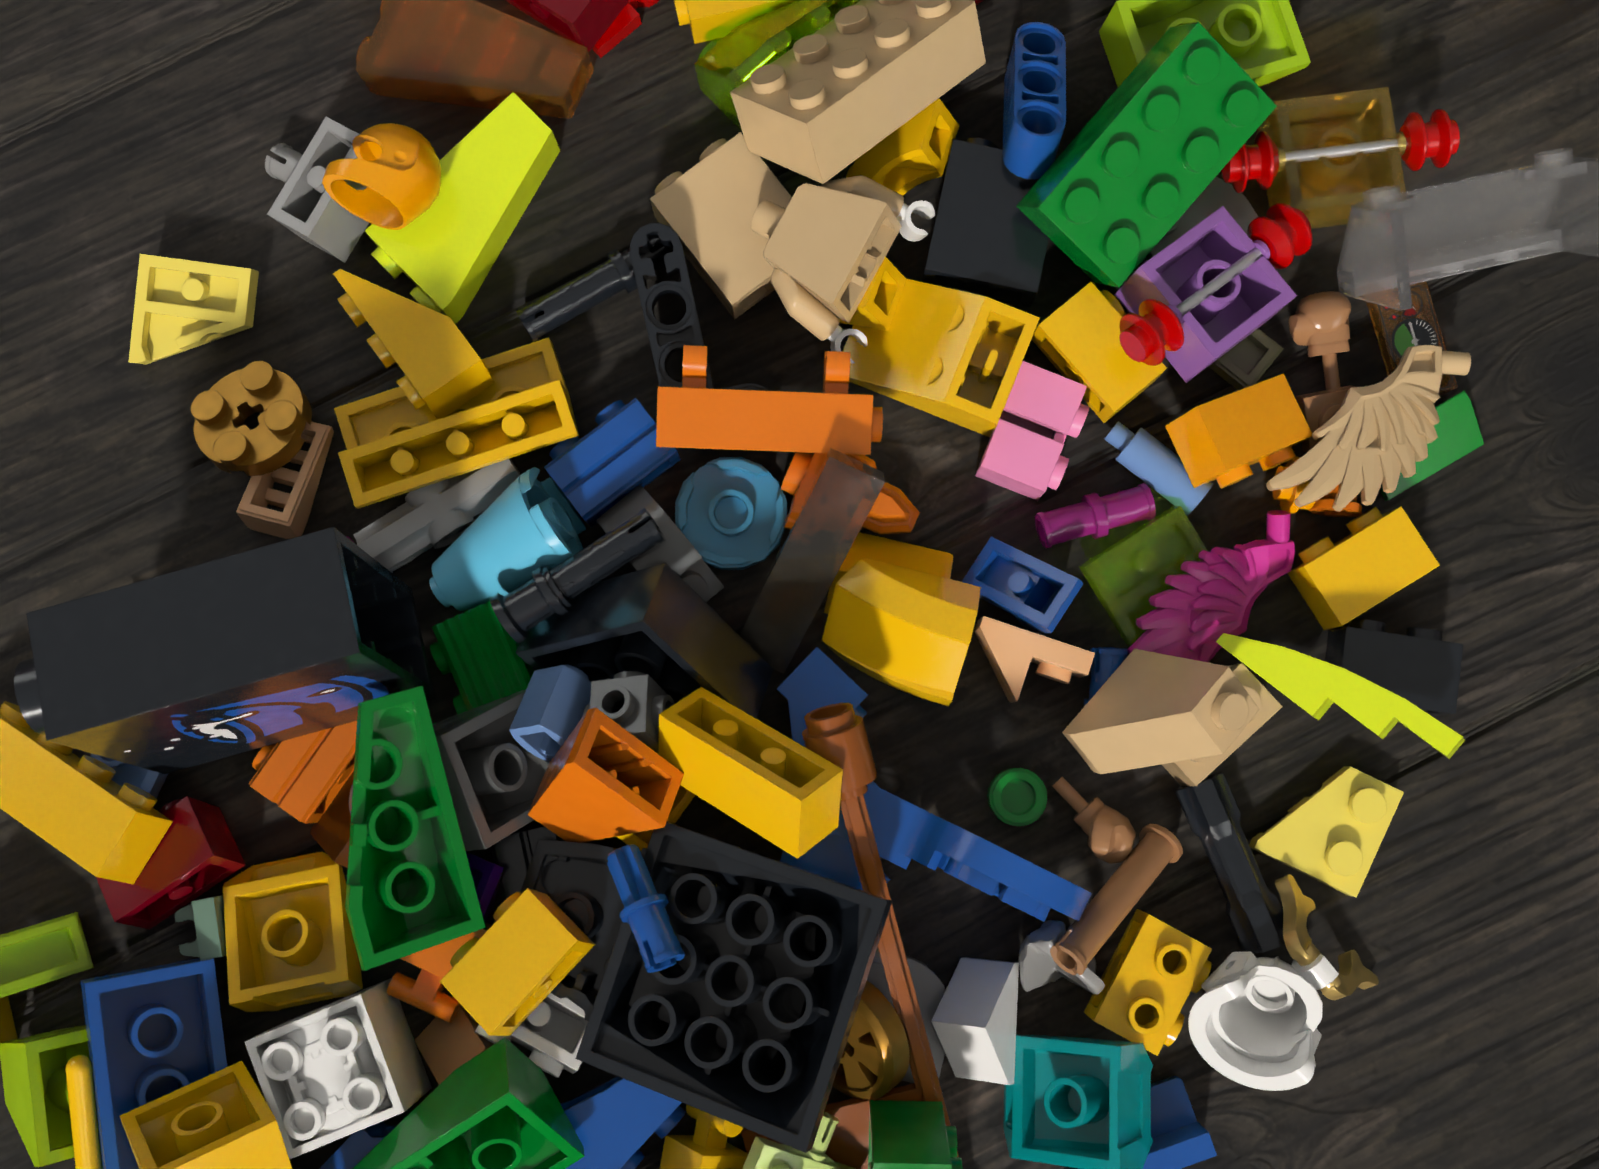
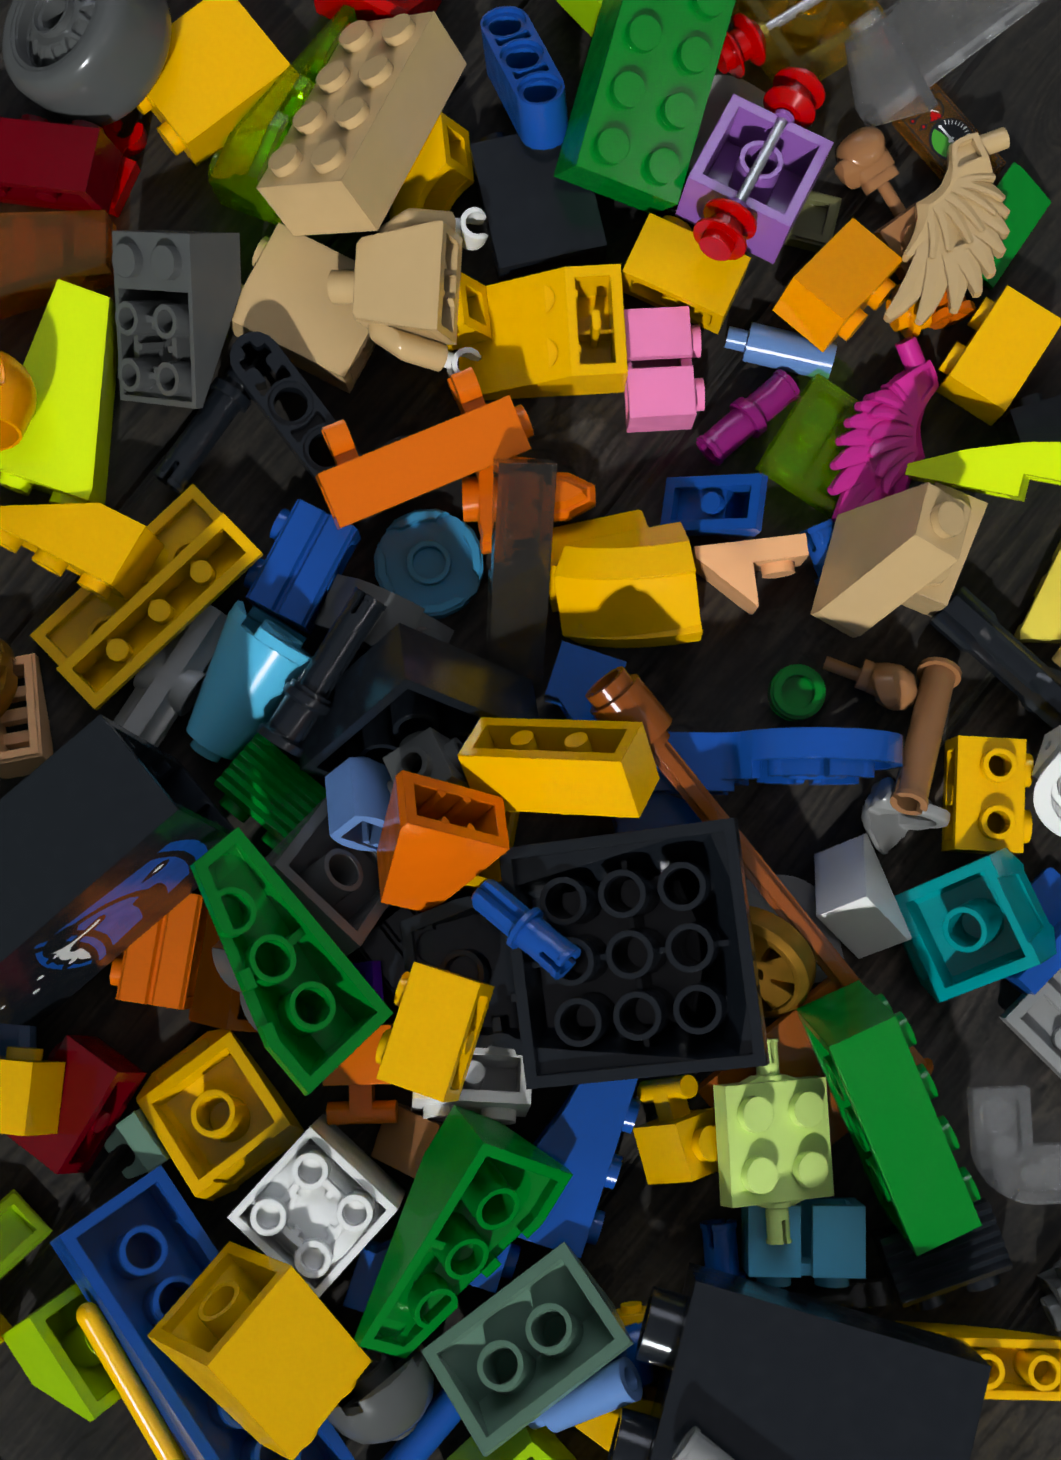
camera: 30 degrees left, 0 degrees up
none -> dark grey slope [112,230,241,409]

